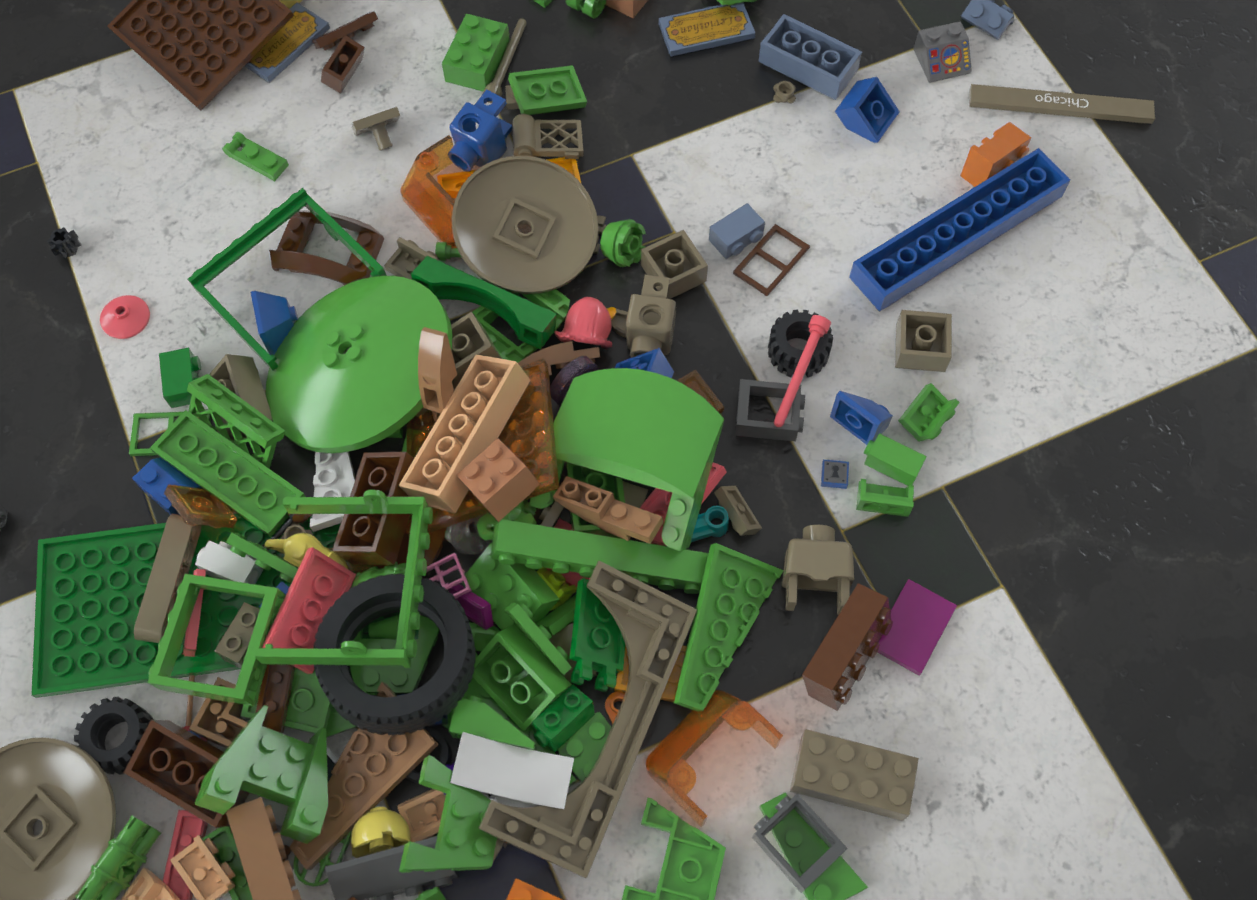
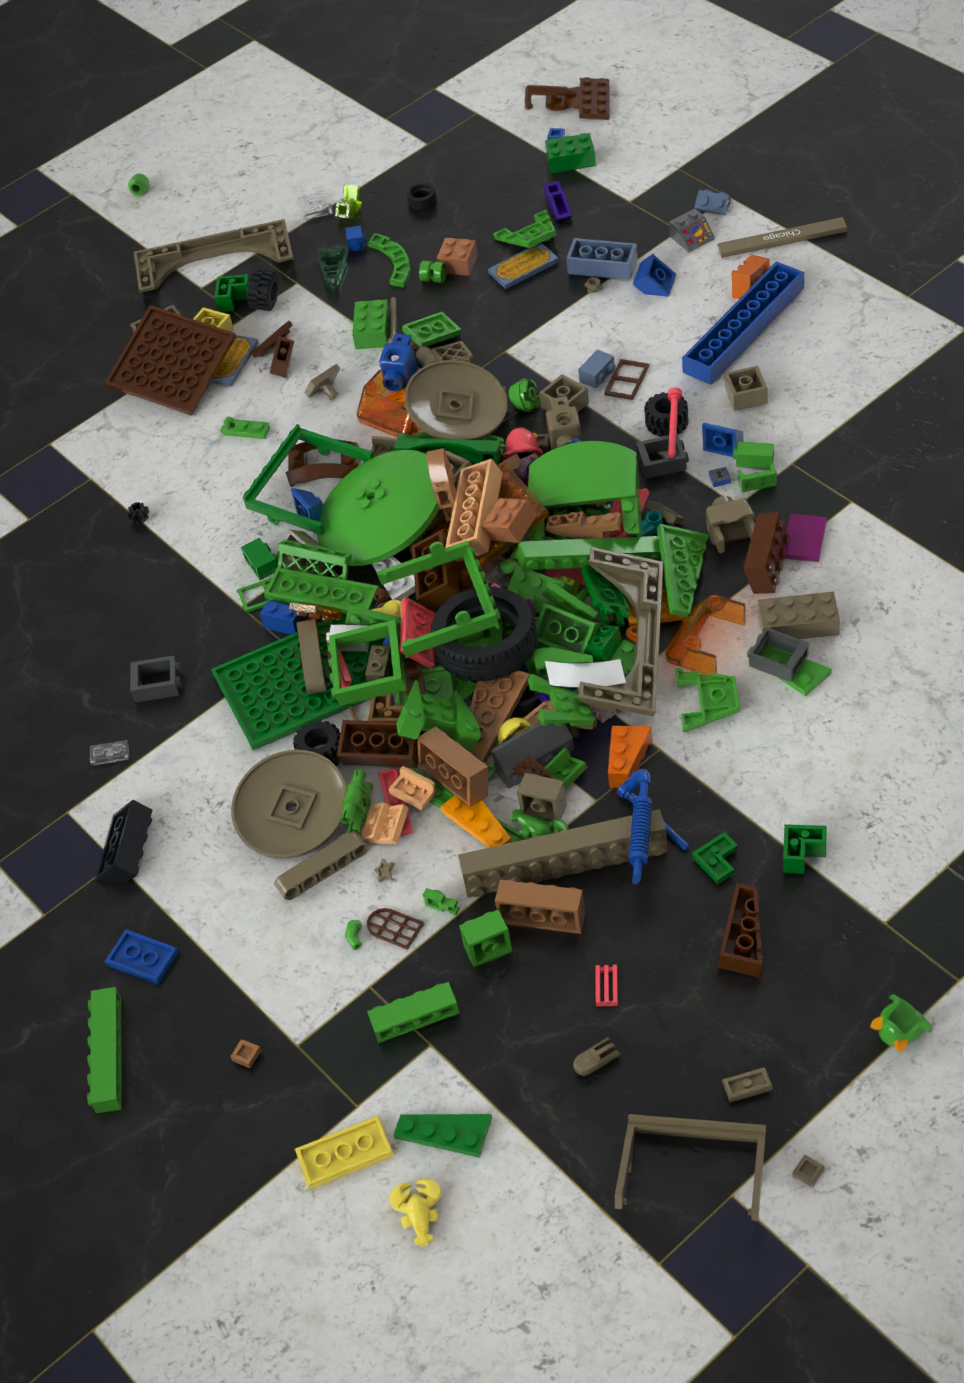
camera: 10 degrees left, 15 degrees down
coral dish [100,295,150,339] -> none
bright green bracket [898,383,960,442] -> none

